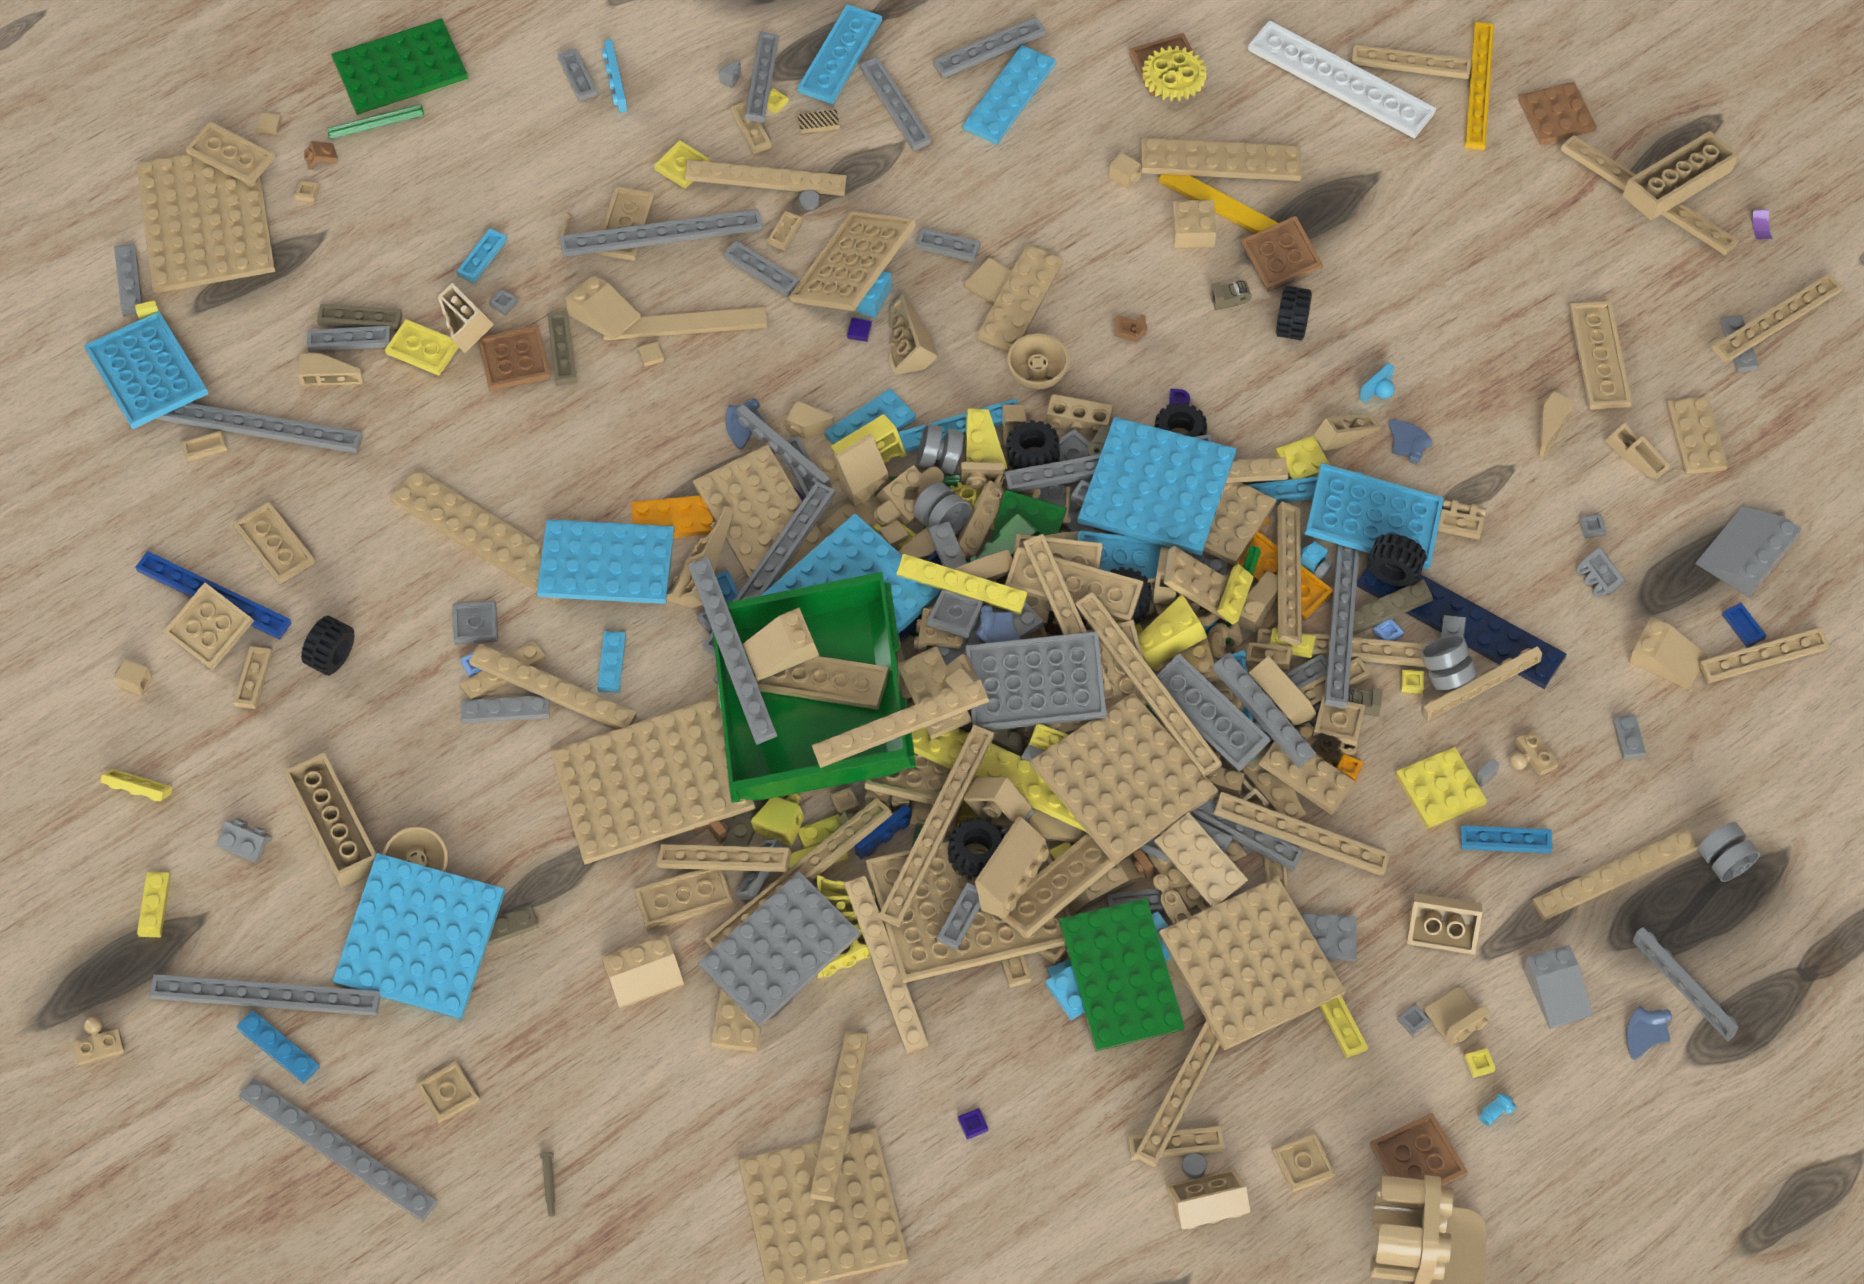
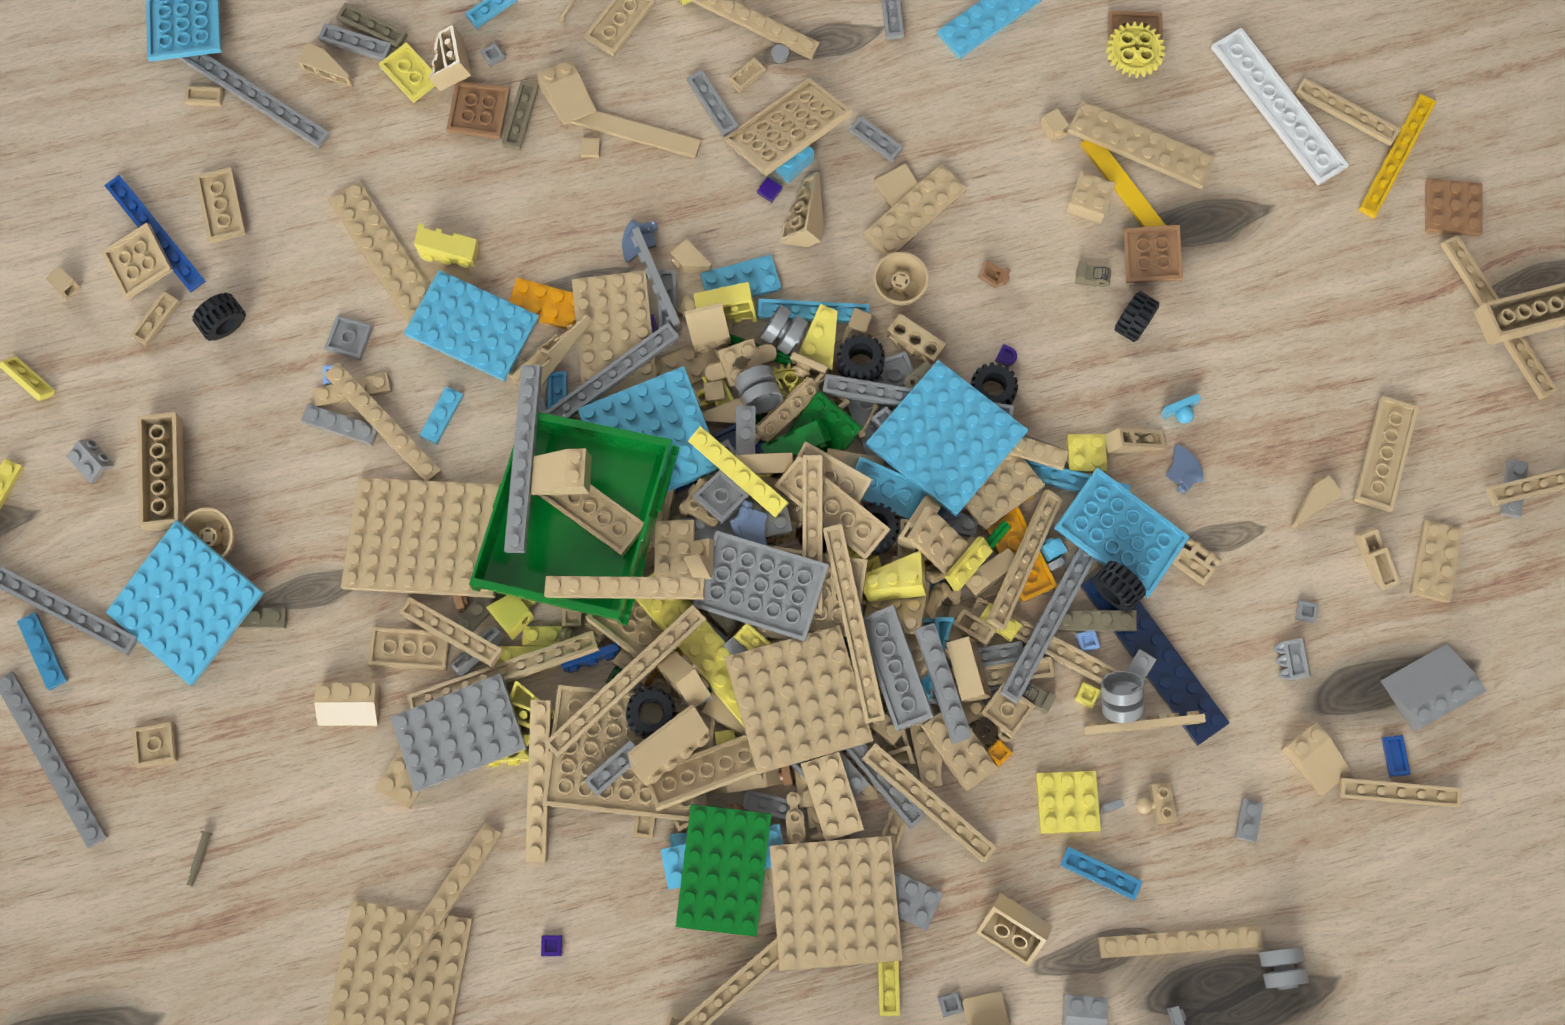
camera: 20 degrees right, 15 degrees up
light grey plate [559,209,762,257] -> none
none -> light yellow wedge [414,223,479,268]

